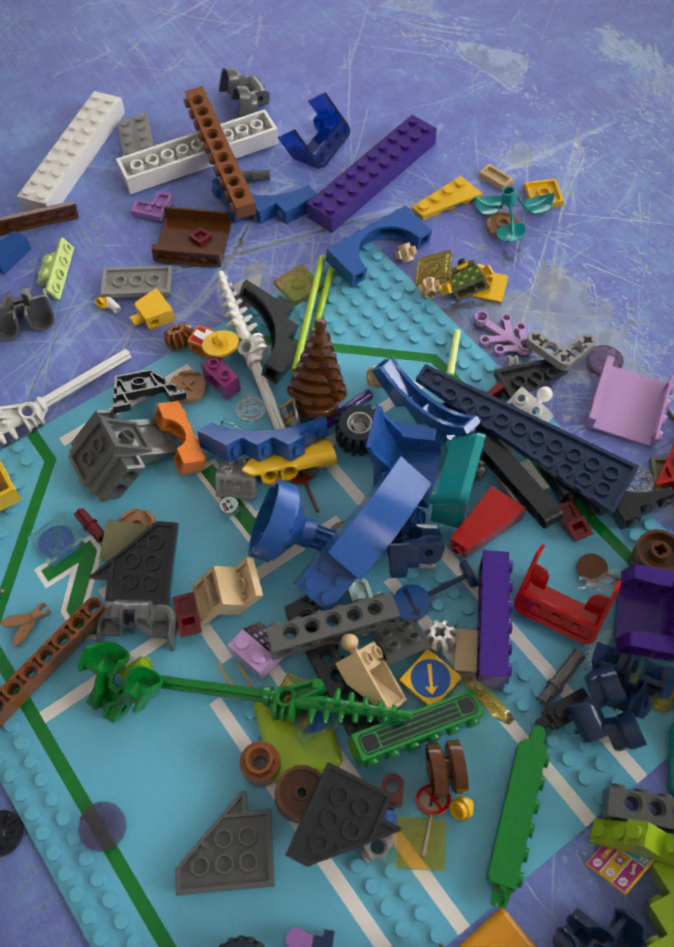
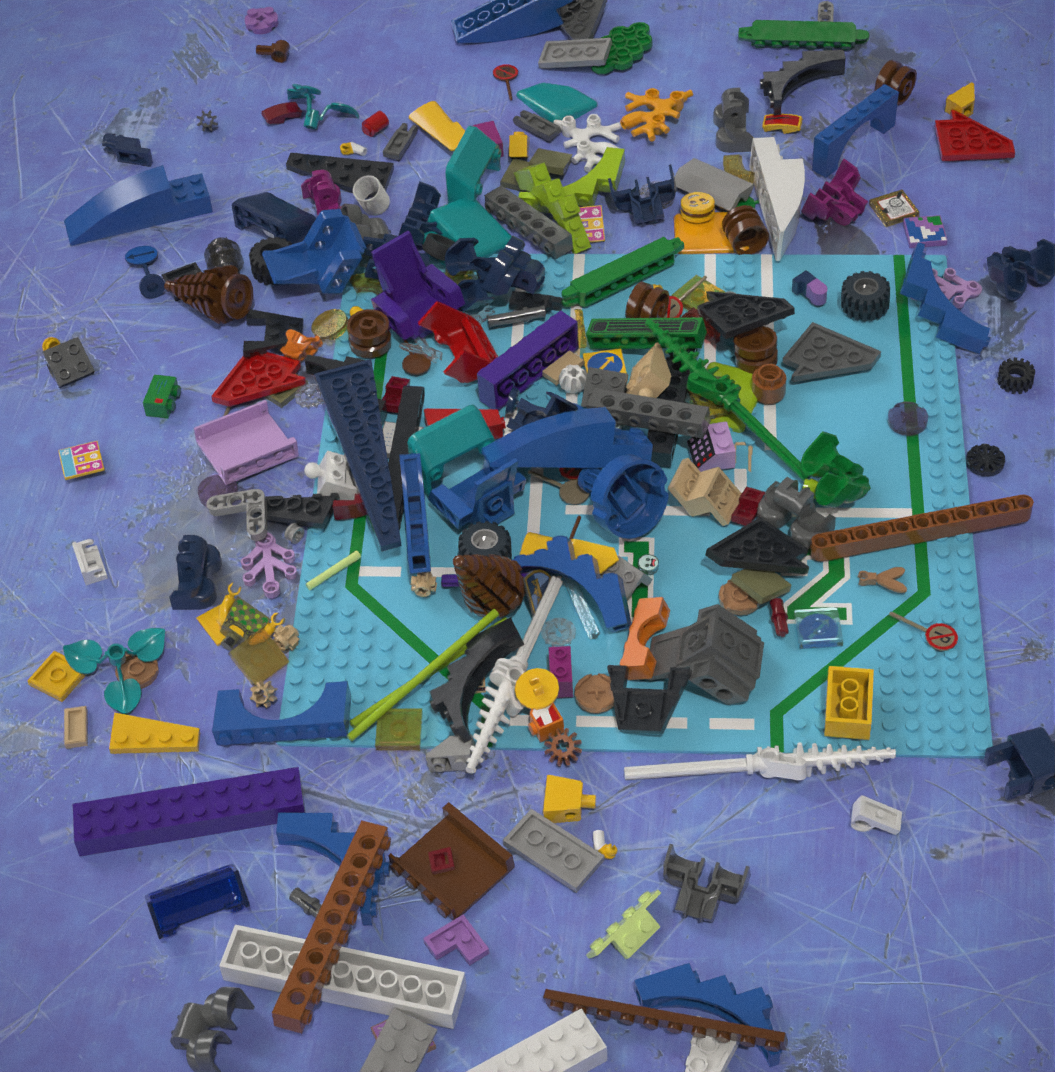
camera: 140 degrees left, 10 degrees down
none -> white hinge [72,539,108,585]
none -> dark blue piece [169,535,222,610]

